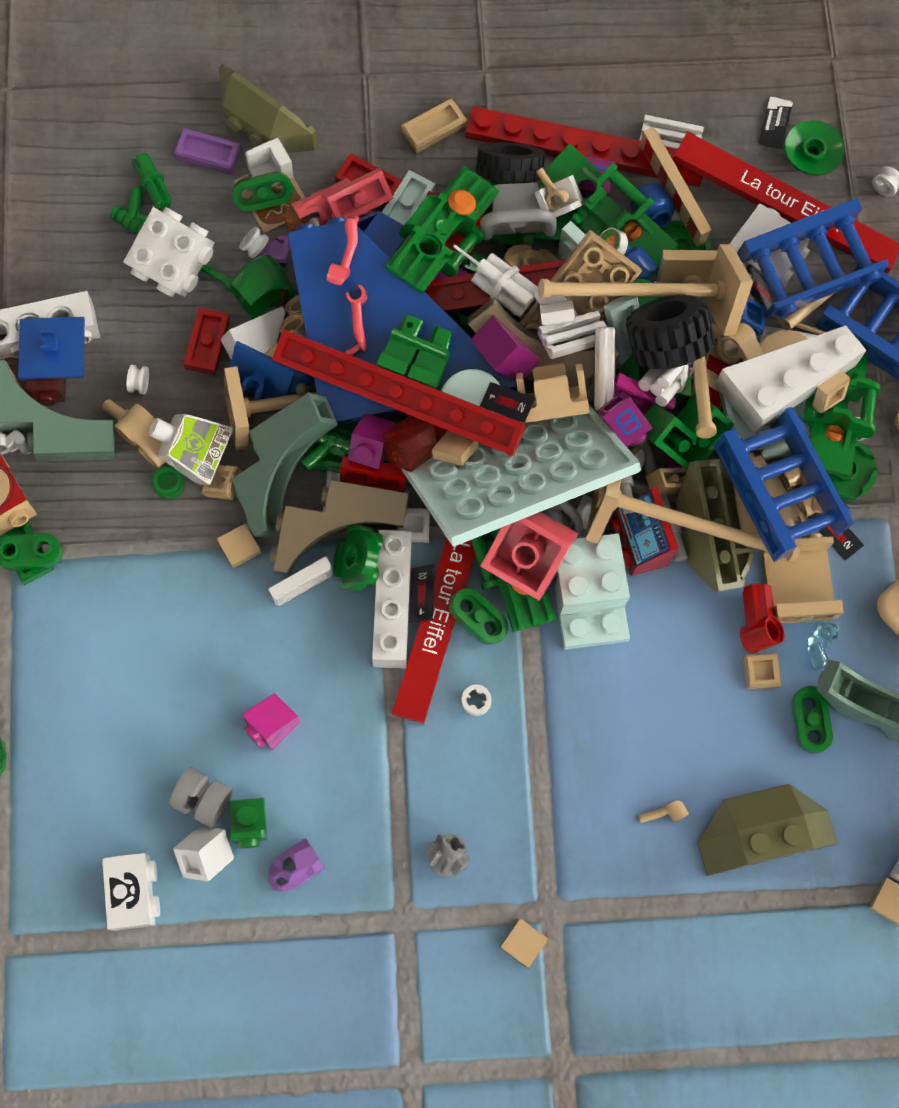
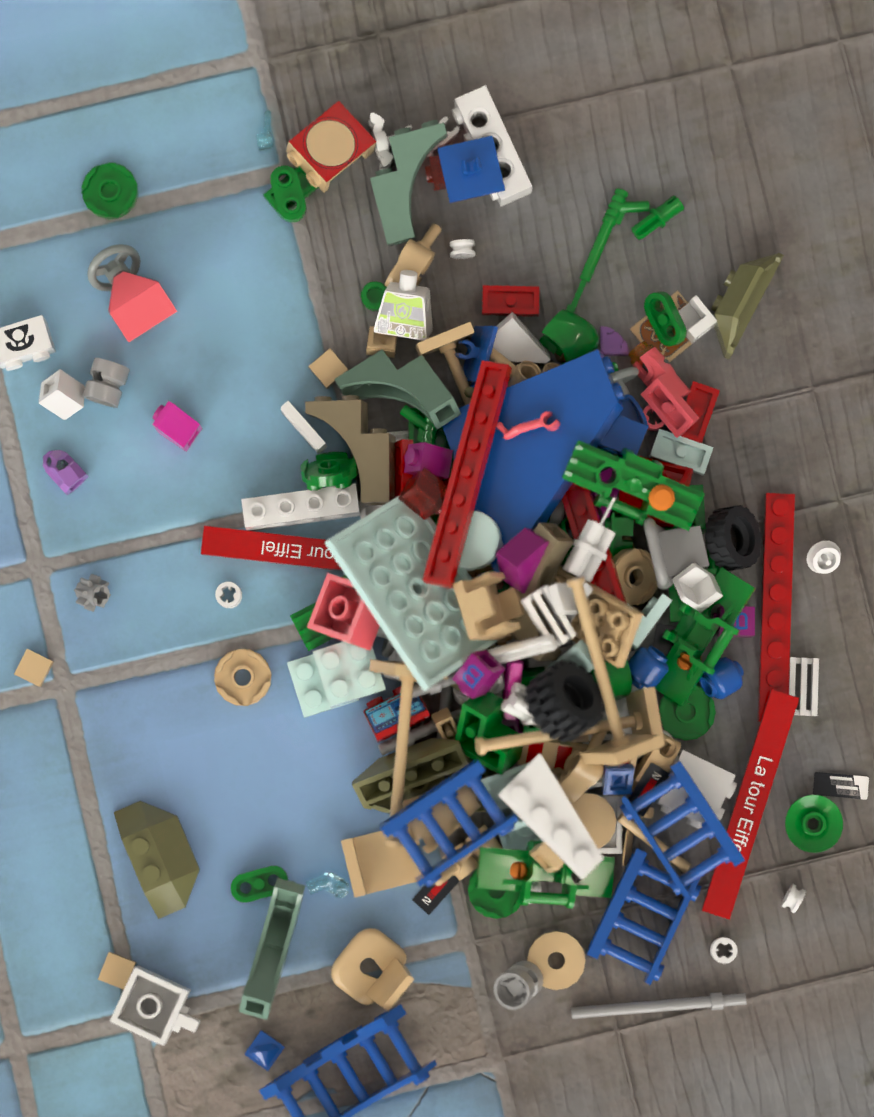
camera: 85 degrees right, 10 degrees up
white brick [123,207,215,297] -> none
medium lavender tile [173,128,242,174] -> none
green bracket [229,798,267,848] -> none
white bush [239,227,269,258] -> none
coral piece [326,215,359,286] -> none
green hips [377,314,452,390] -> none
tan tile [401,98,468,154] -> none
black sticker [409,564,435,623] -> none
tan tile [432,431,478,466] -> none
green plate [449,588,508,645] -> none
black sticker [480,382,535,423] -> none
tan hand [536,168,569,210] -> none
tile [599,228,628,255] -> none
tan hand [639,800,689,823] -> none
tan tile [640,127,711,247] -> none
red piece [740,583,785,653] -> none
tan tile [743,653,781,690] -> none
none -> coral piece [87,244,177,342]
none -> tan tile [214,649,272,706]
none -> white hat [807,541,841,574]

